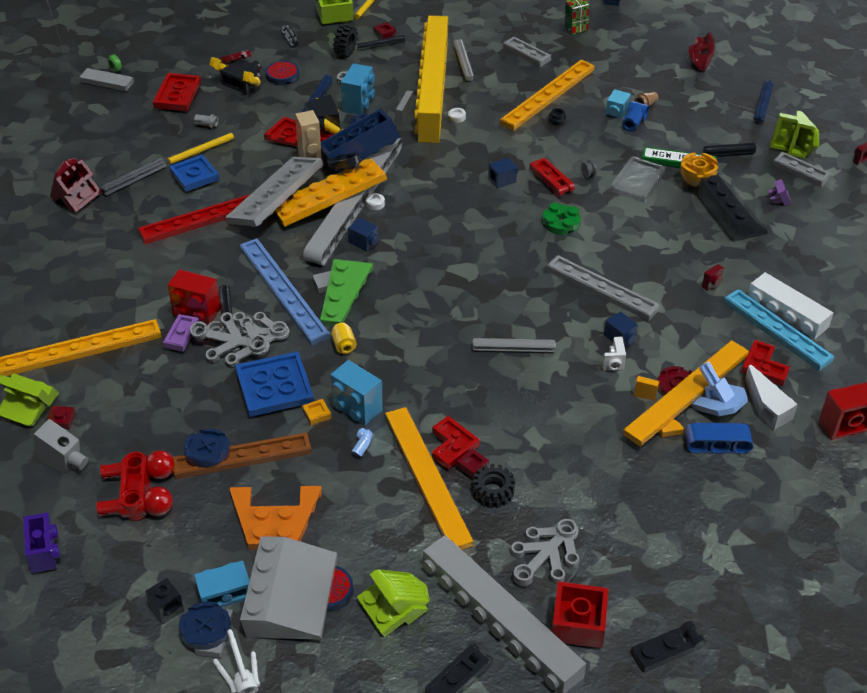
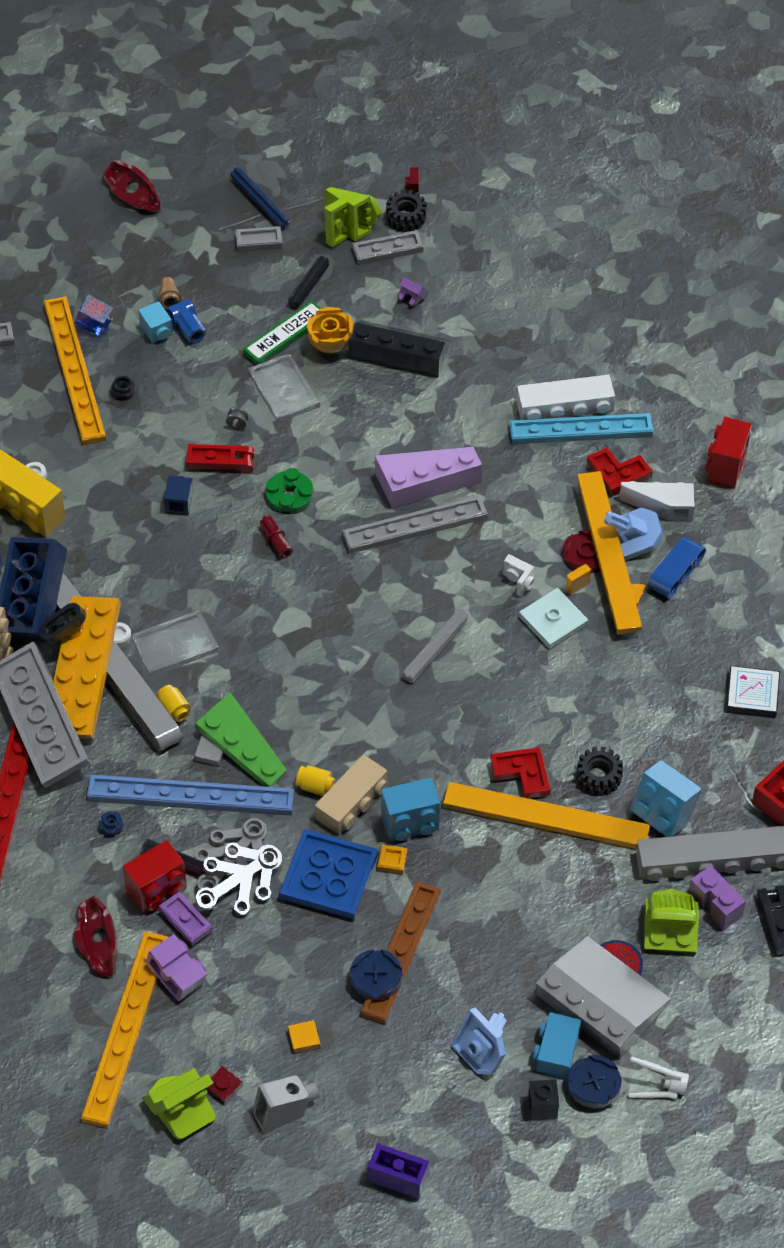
camera: 55 degrees left, 10 degrees up
red piece [97,450,175,521] -> none
orange wing [230,486,322,550] -> none
dark blue brick [348,218,379,251] -> none
light blue arm [351,428,373,458] -> none
dark red plate [457,448,489,478] -> none
light grey plant [511,519,580,587] -> none
dark blue brick [604,312,639,347] -> none
dark red plate [702,264,724,291] -> none
none -> clear blue brick [74,295,113,336]
none -> dark red piece [74,895,118,978]
none -> dark blue plate [99,812,124,836]
none -> clear tile [131,610,219,677]
none -> medium lavender brick [145,934,207,1002]
none -> yellow brick [156,685,191,722]
none -> light grey tile [235,226,282,252]
none -> dark red axle [260,516,293,559]
none -> light orange tile [288,1020,320,1054]
none -> tan brick [315,754,388,835]
none -> lavender wedge [375,447,482,509]
none -> black tyre [386,190,427,232]
none -> light blue piece [451,1008,507,1075]
none -> light aqua plate [519,588,589,649]
none -> dark azure brick [629,760,702,837]
none -> medium lavender brick [688,865,746,931]
none -> white tile [726,666,780,717]

